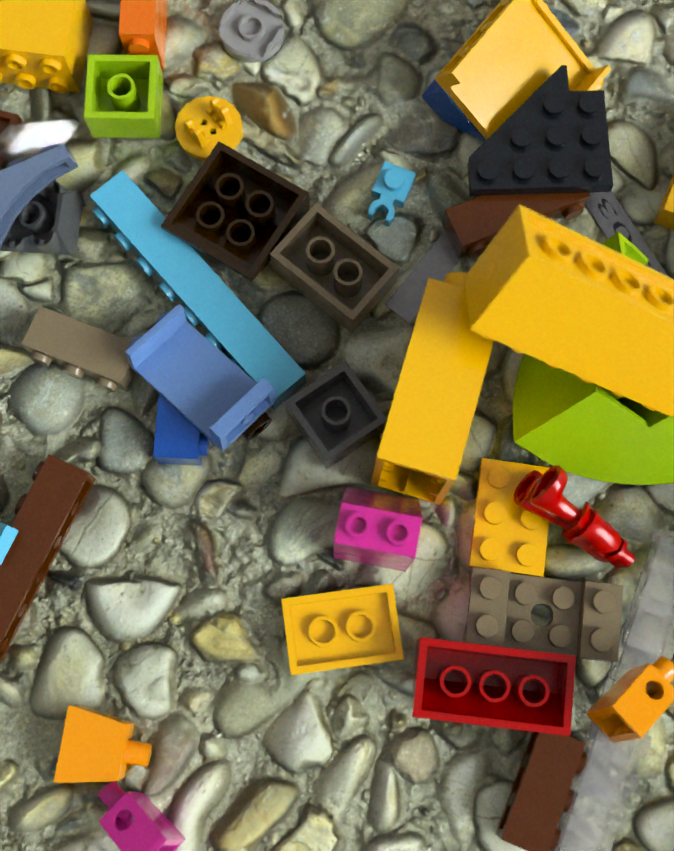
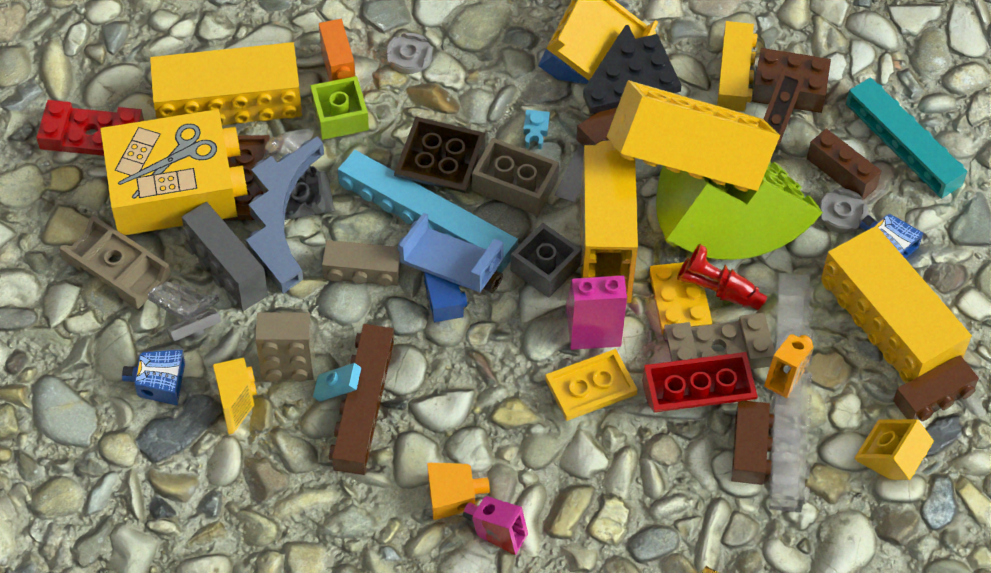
camera: 15 degrees left, 20 degrees down
yellow plate [175,96,244,163] -> none

